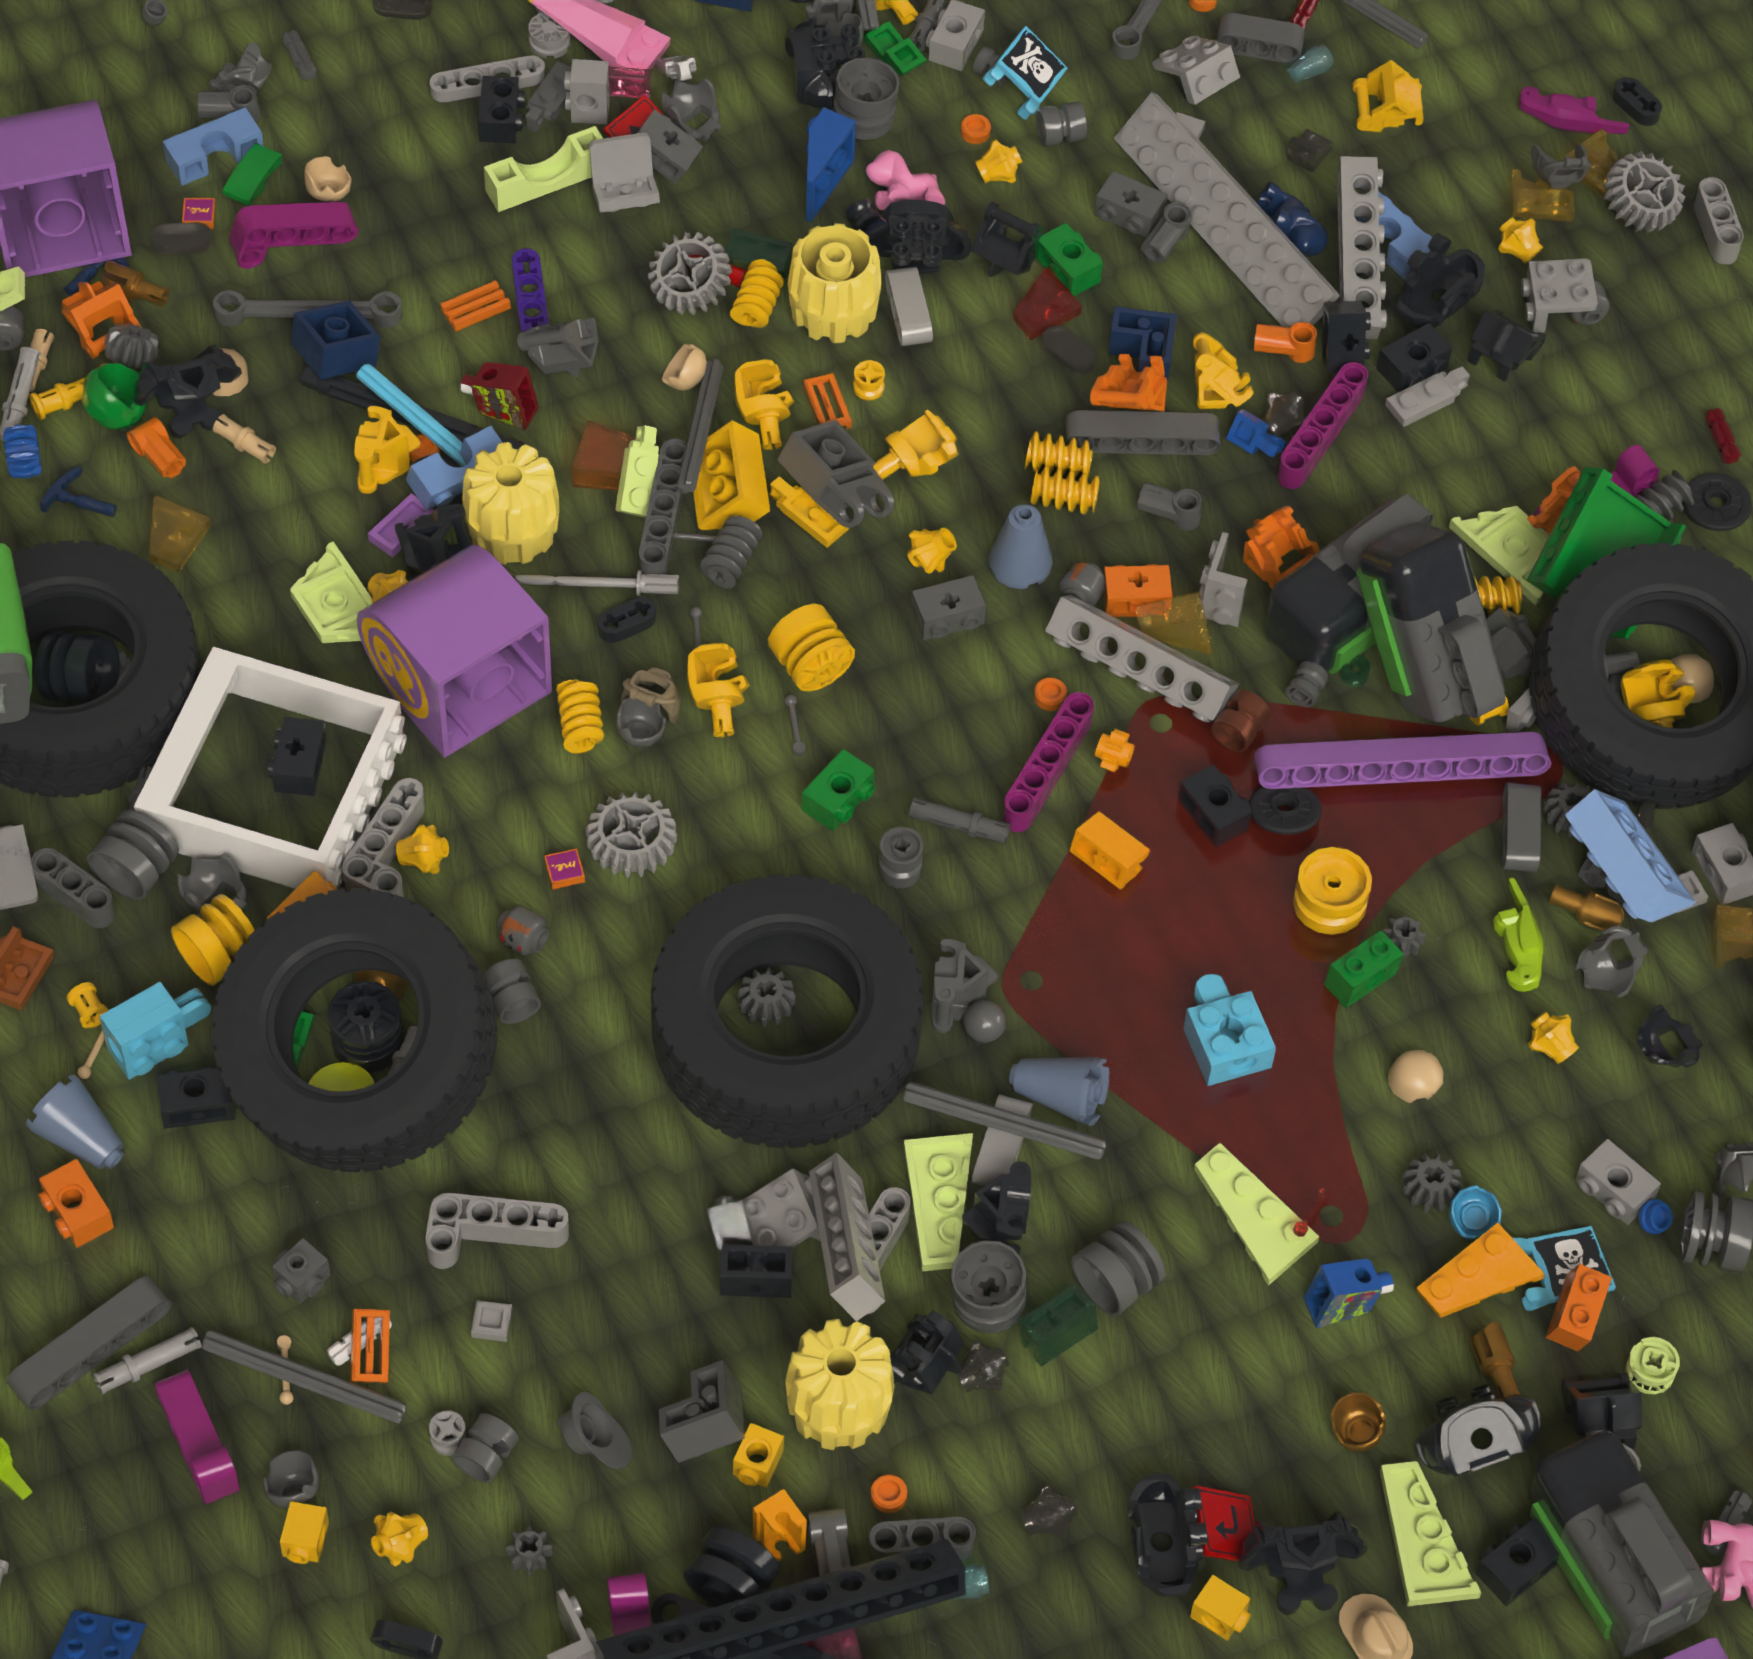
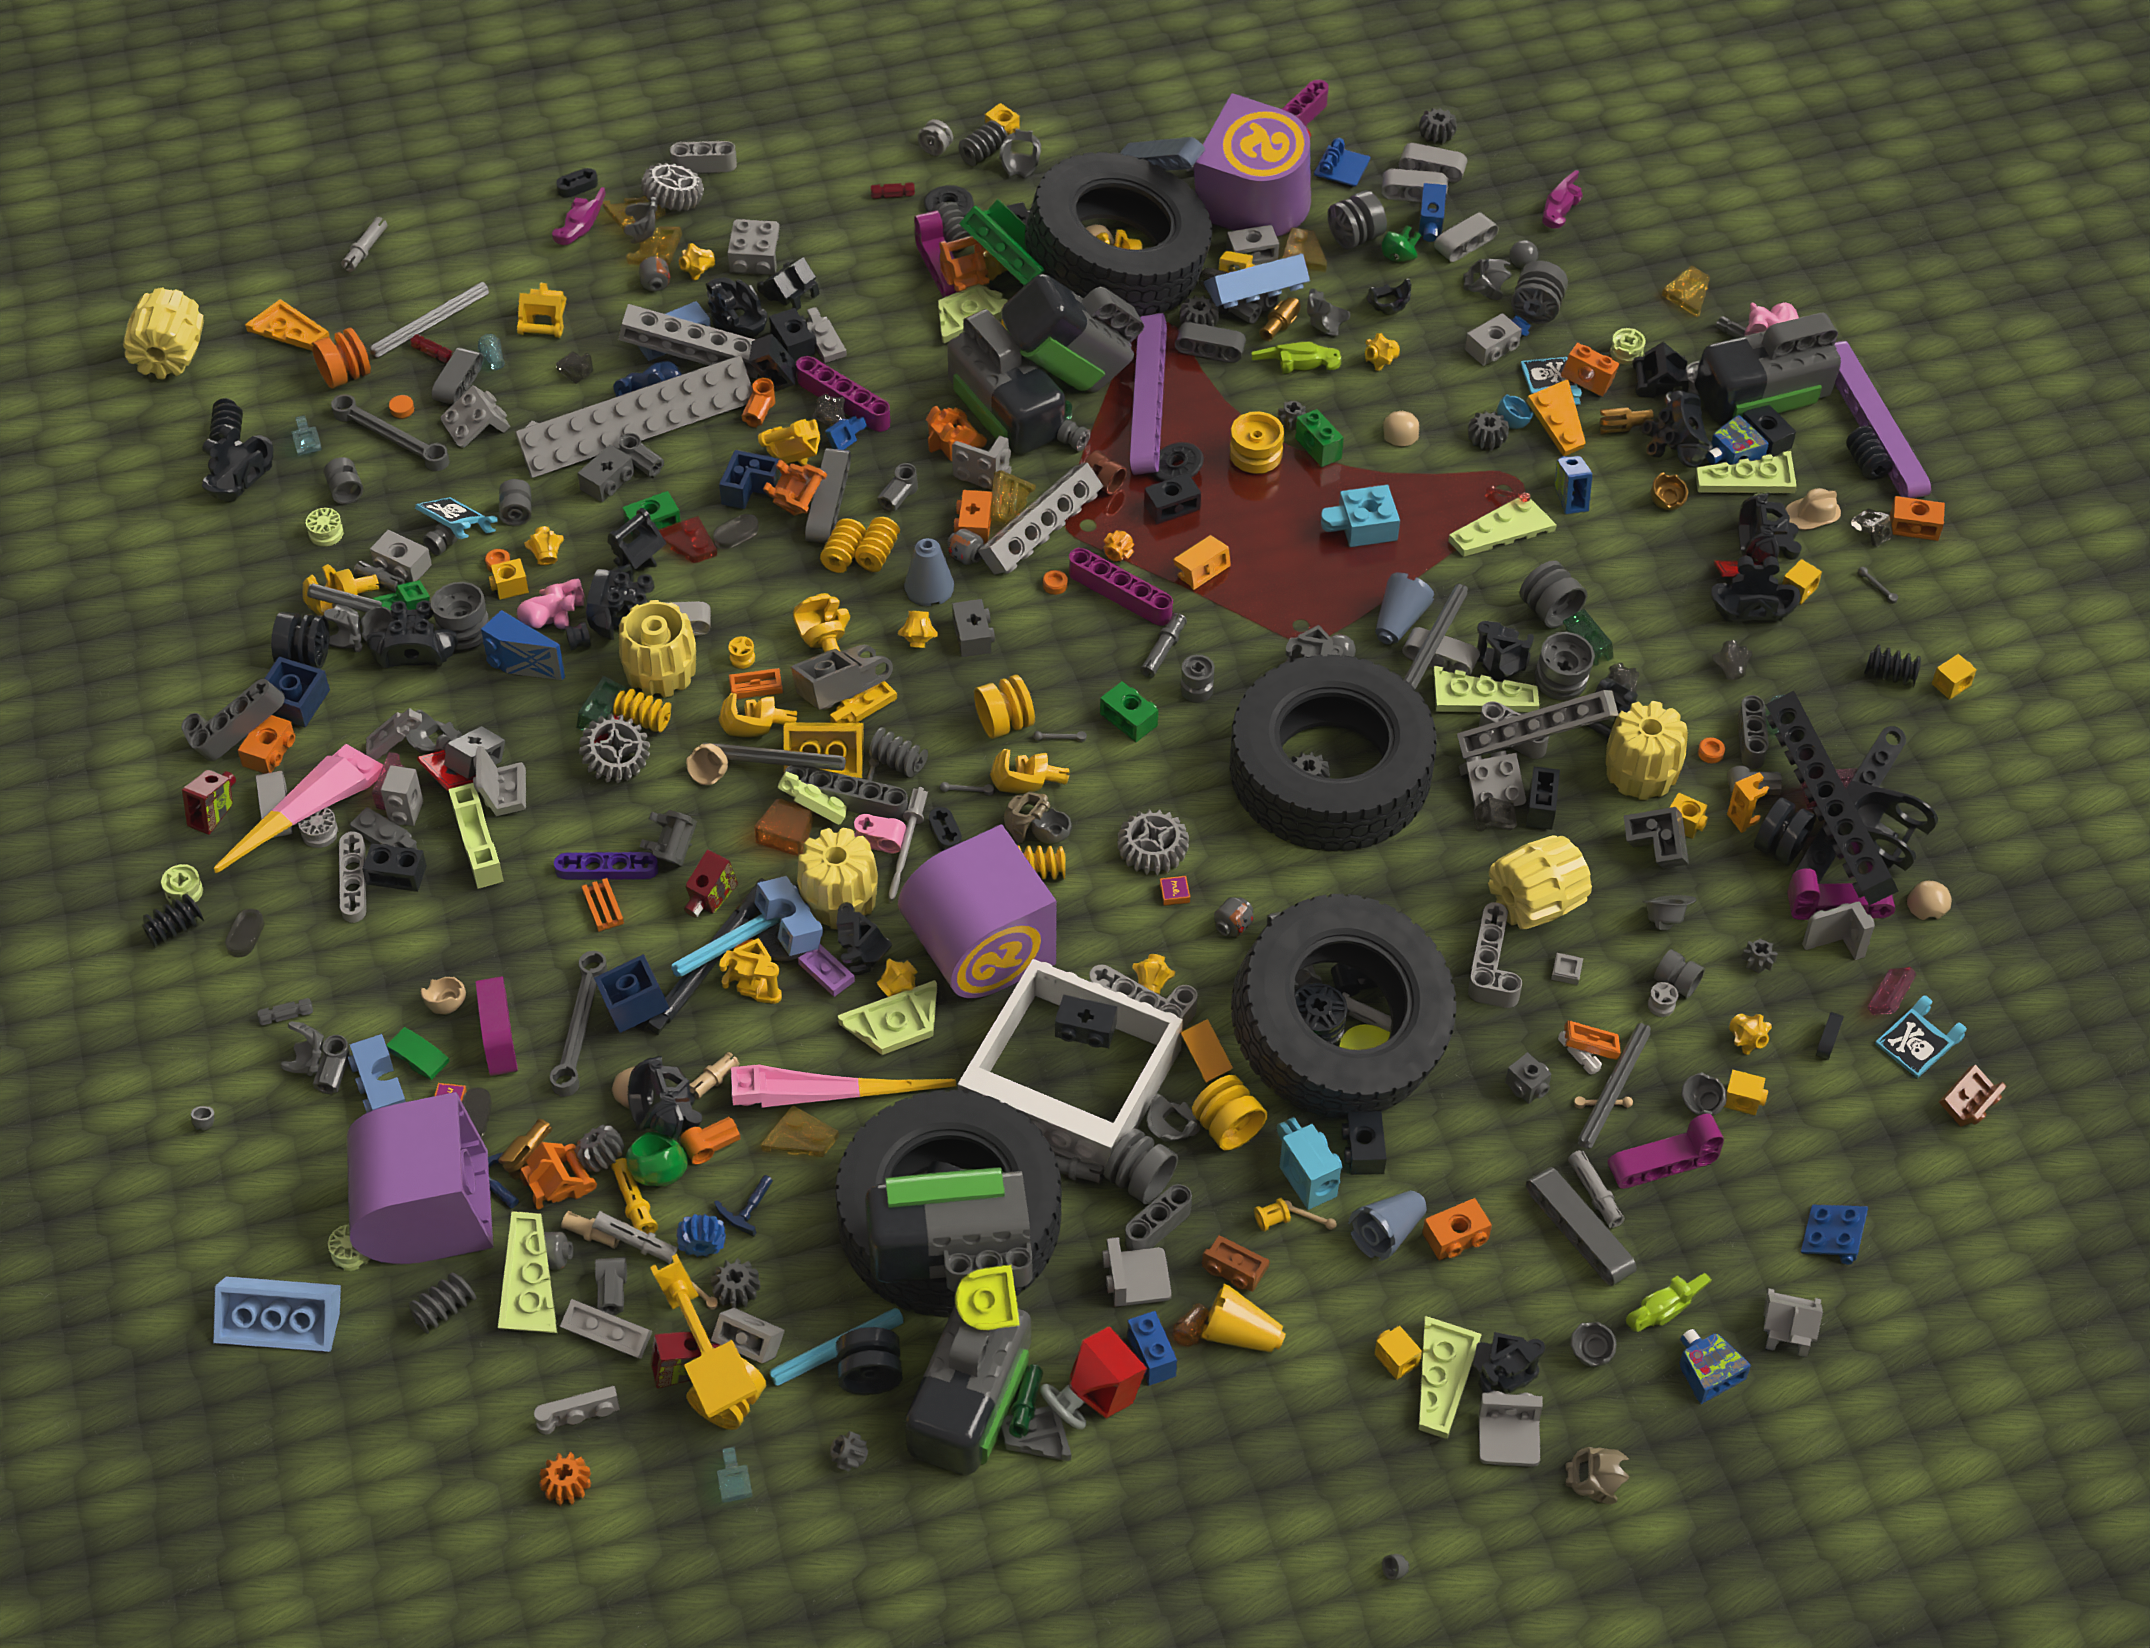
camera: 80 degrees left, 5 degrees down
none -> yellow brick [488,559,529,600]
none -> dark grey head [638,256,670,291]
none -> bright pink plate [731,1065,956,1107]
none -> bright pink piece [854,814,906,854]
none -> yellow brick [1218,251,1255,276]
none -> light yellow wheel [1488,835,1592,929]
none -> blue torso [1706,415,1769,465]

